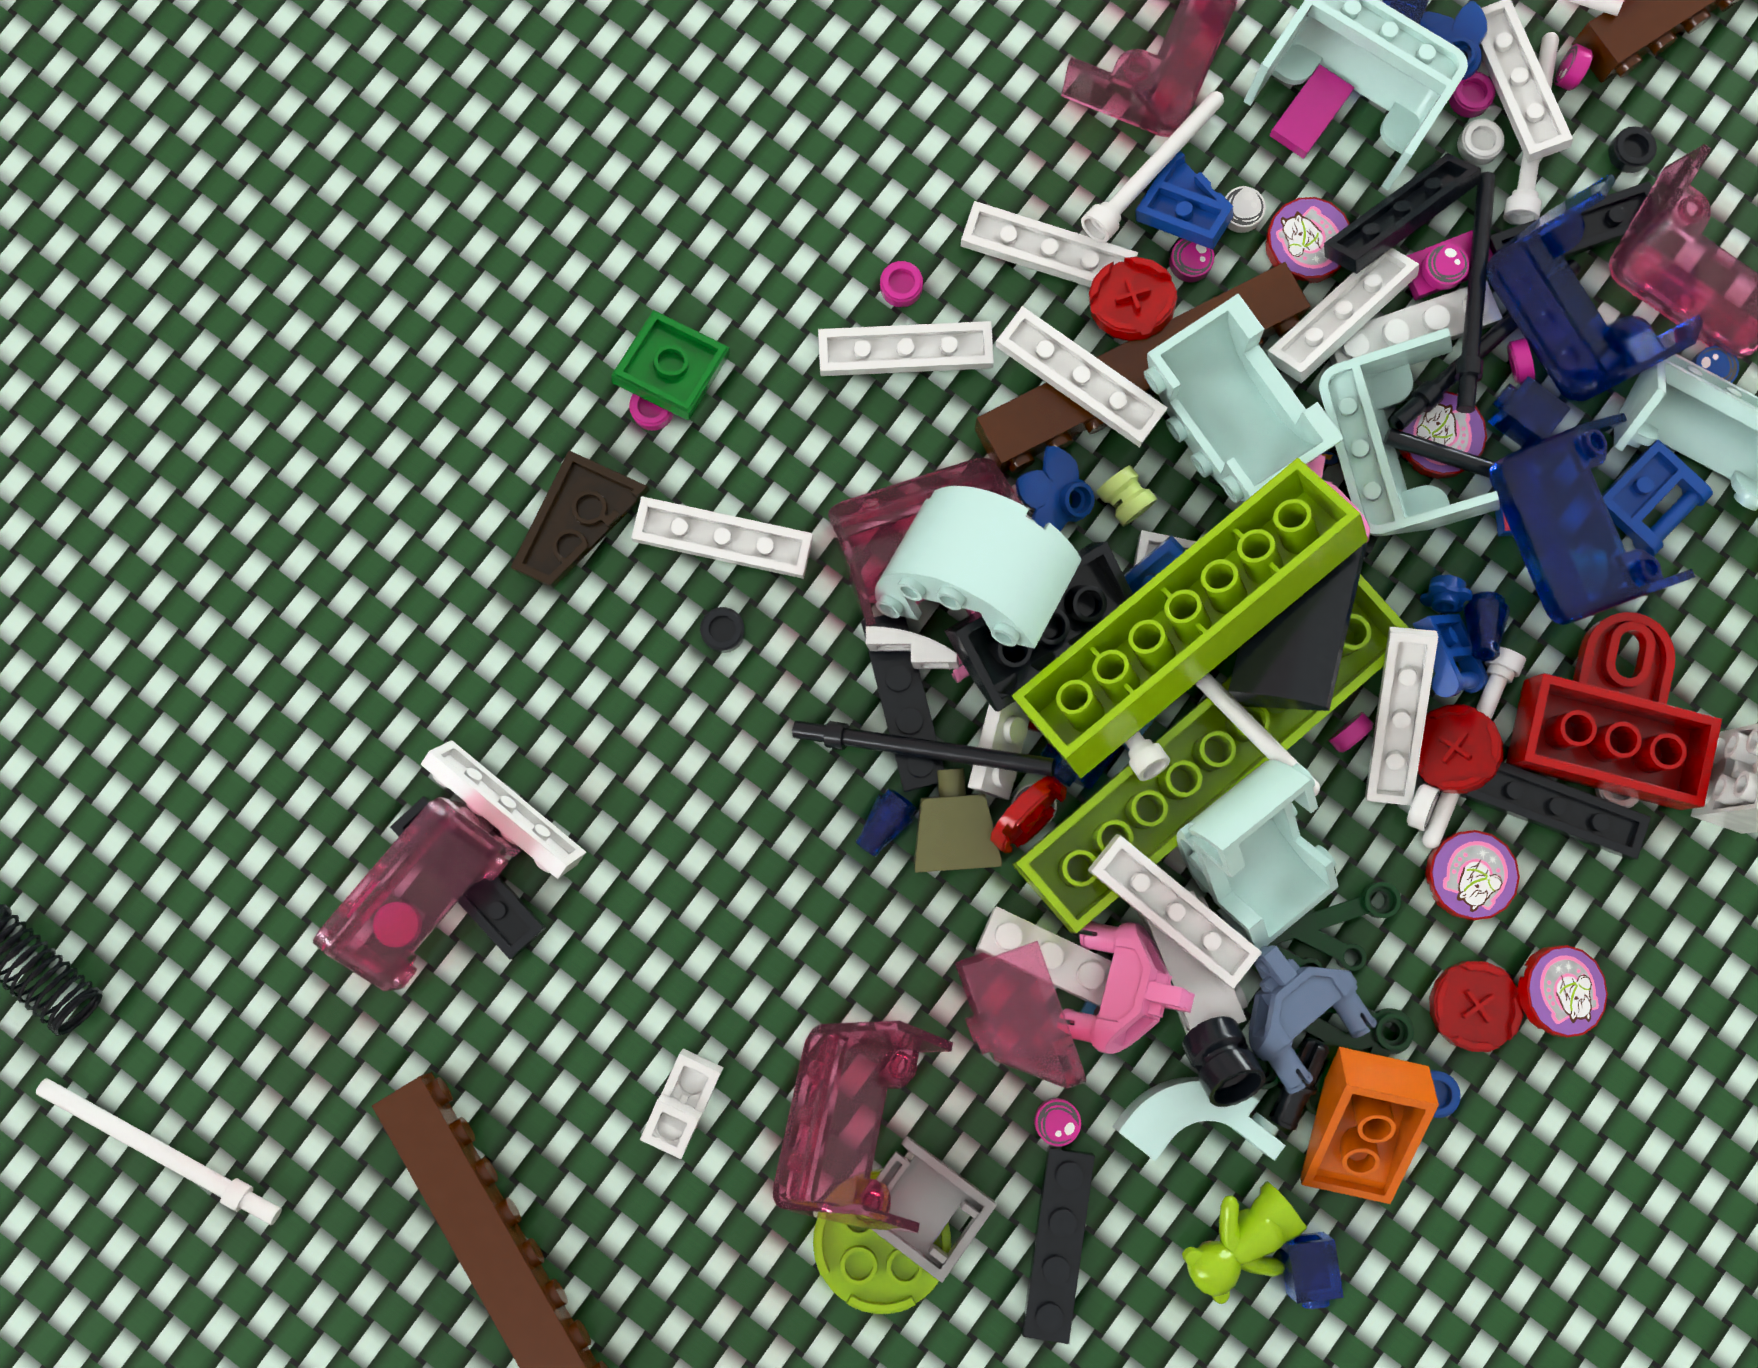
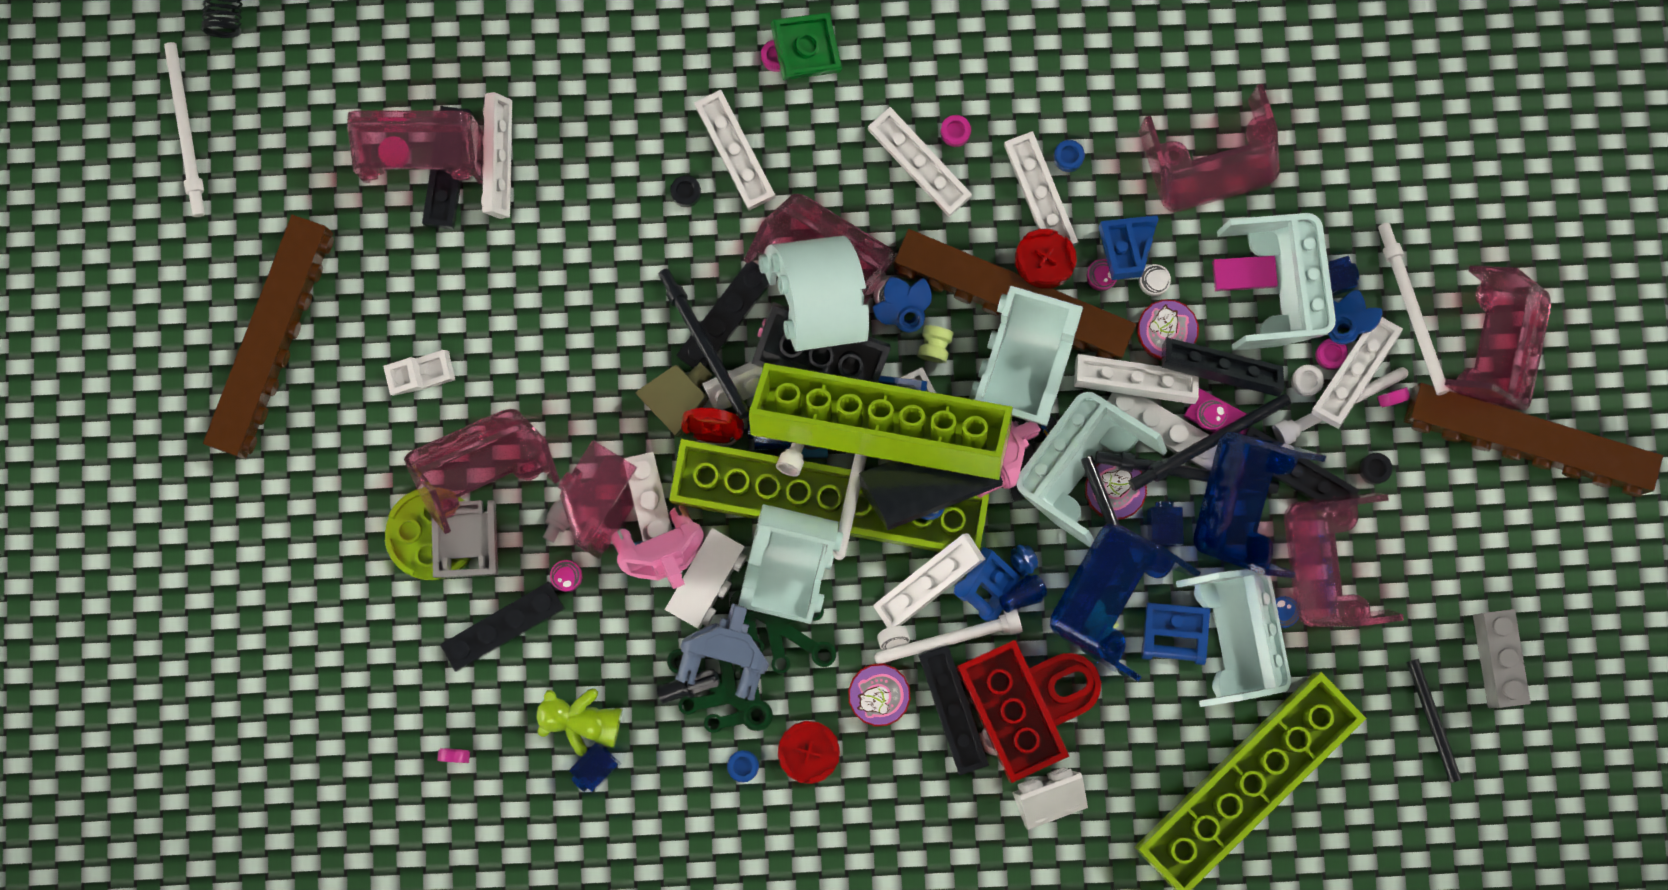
camera: 55 degrees right, 0 degrees up
dark brown wing [511,450,650,588] -> none
clear blue cone [855,788,917,857] -> none
white slope [866,626,959,669] -> none
white plate [995,306,1168,448] -> none
white piece [1081,91,1224,243] -> none
white plate [1088,834,1262,989] -> none
light aqua arch [1112,1077,1286,1161] -> none
black wheel [1182,1016,1266,1107] -> none
orange slope [1300,1047,1439,1204] -> none
dark pink tile [1328,712,1374,753] -> none
red tile [1417,705,1503,794] -> none
dark pink tile [1507,338,1535,384] -> none
tile [1518,945,1608,1038] -> none
none -> light grey cylinder [543,500,575,543]
none -> blue tile [1053,140,1085,172]

